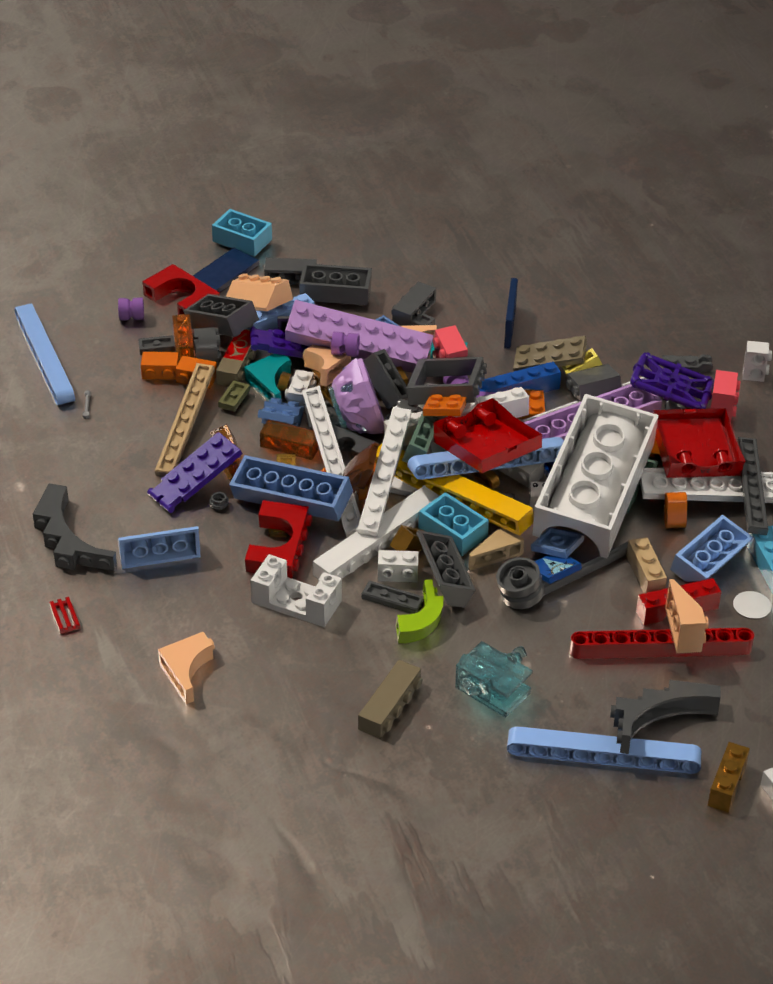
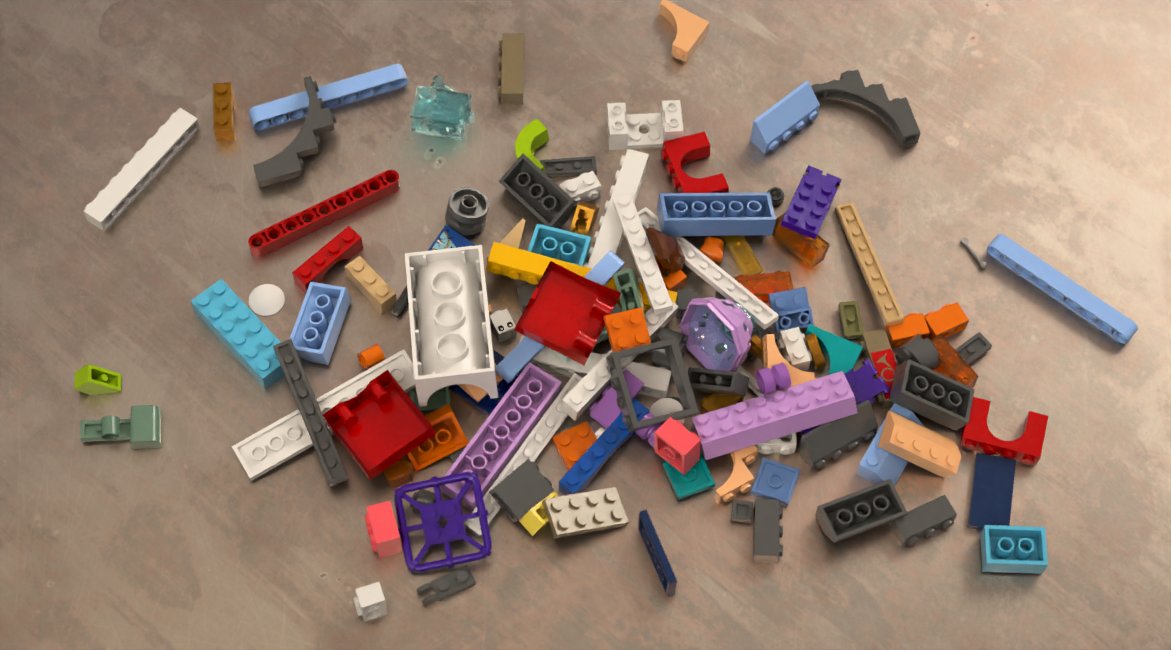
camera: 150 degrees right, 20 degrees up
red tile [49,597,80,634] -> none
medium lavender wheel [118,297,144,321] -> none
light nougat slope [665,579,709,653] -> none

